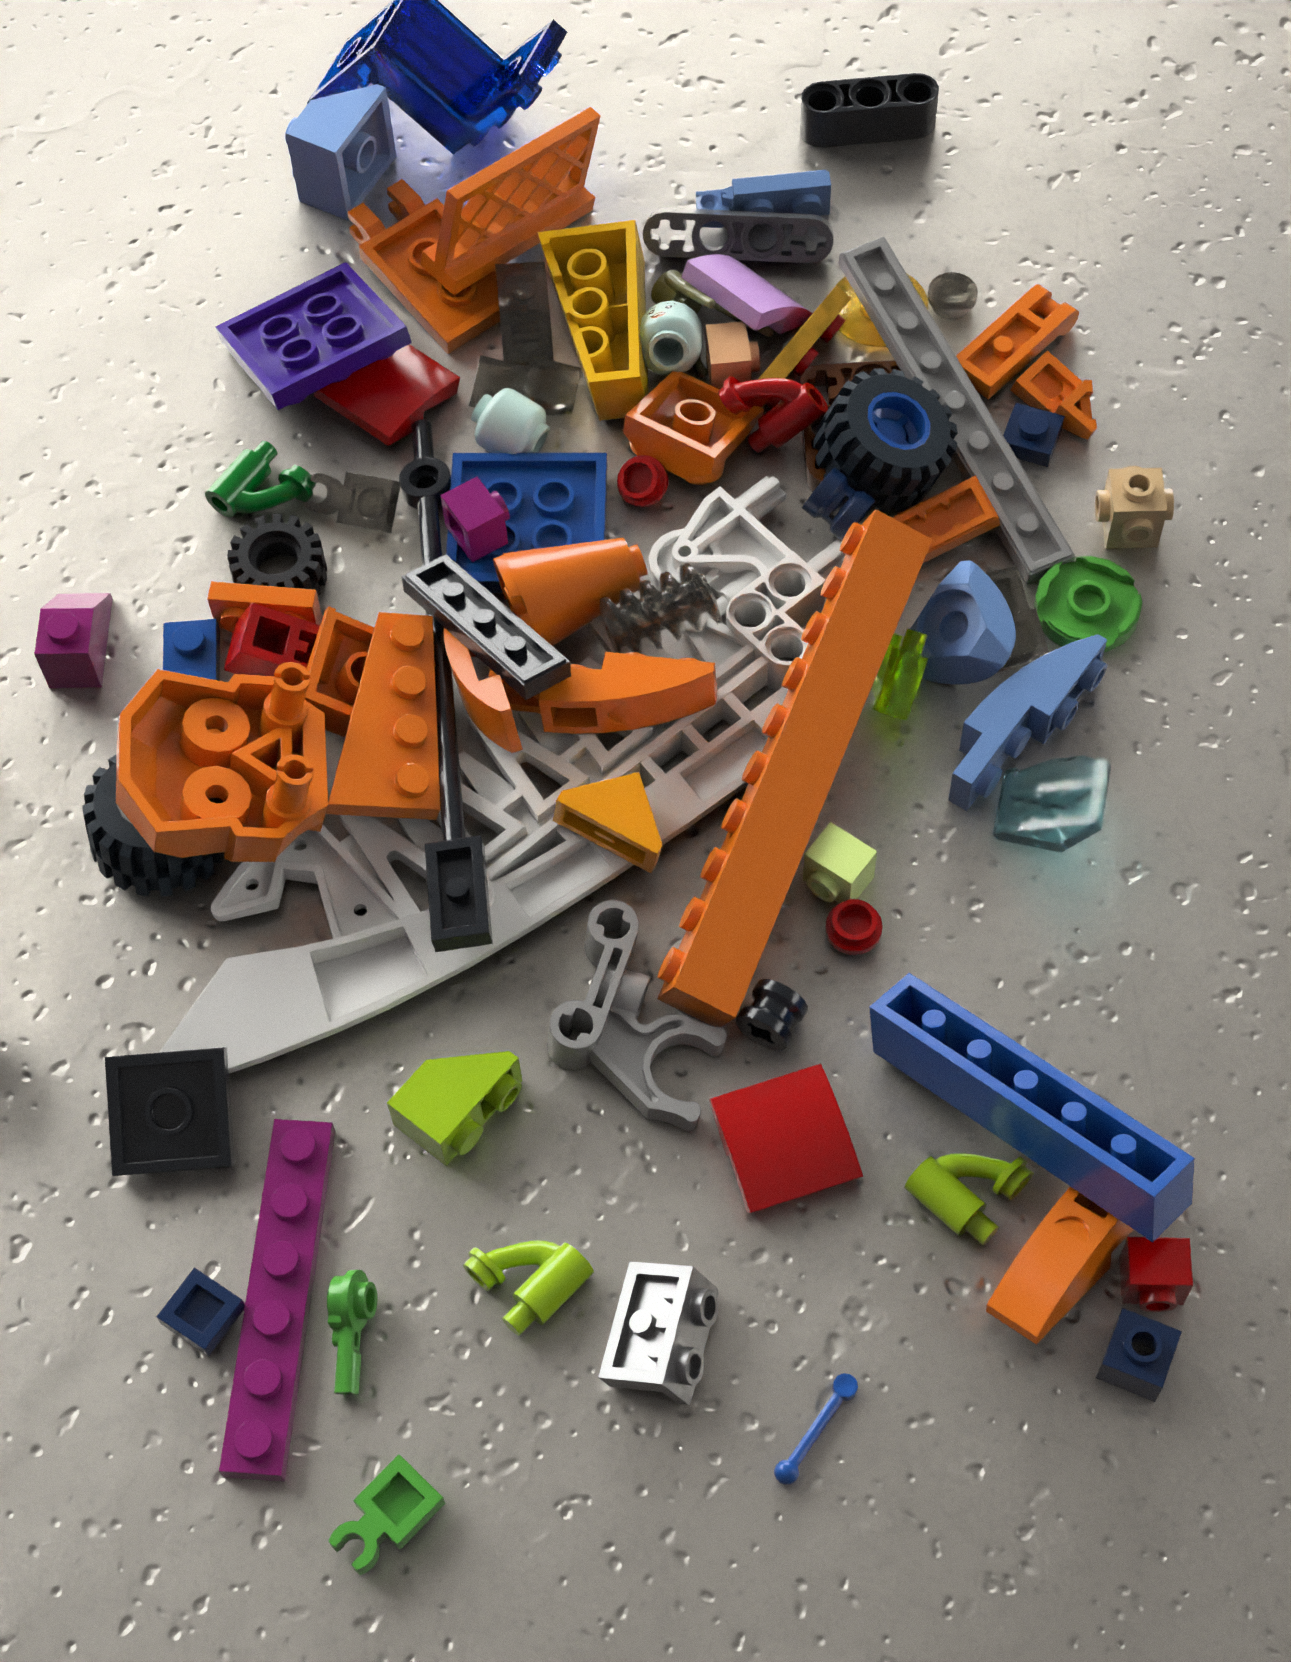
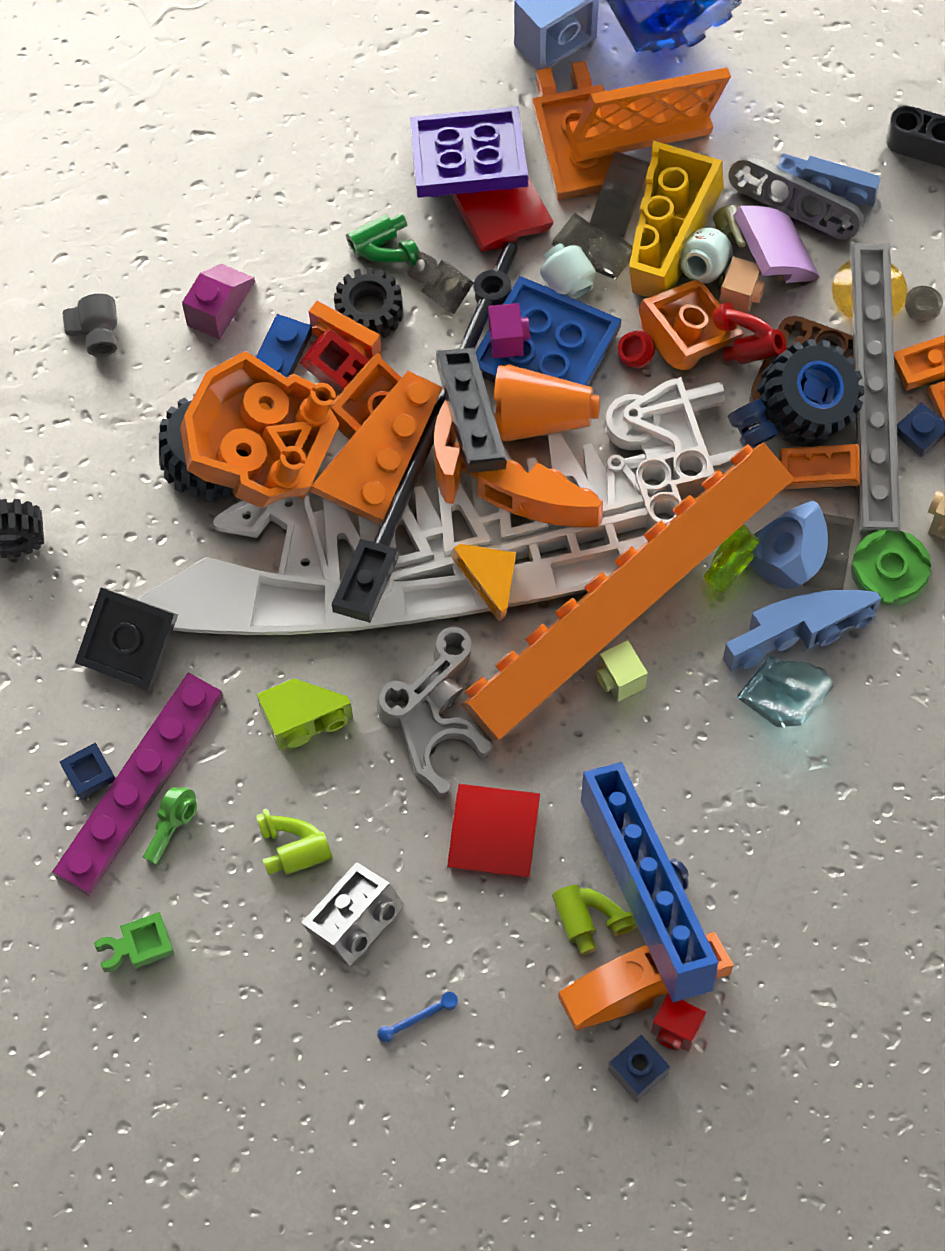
camera: 25 degrees right, 5 degrees up
clear smoke piece [599,563,722,654] -> none
black wheel [736,979,808,1051] -> none
pearl gold plate [752,285,851,409] -> none
red plate [825,899,883,955] -> none

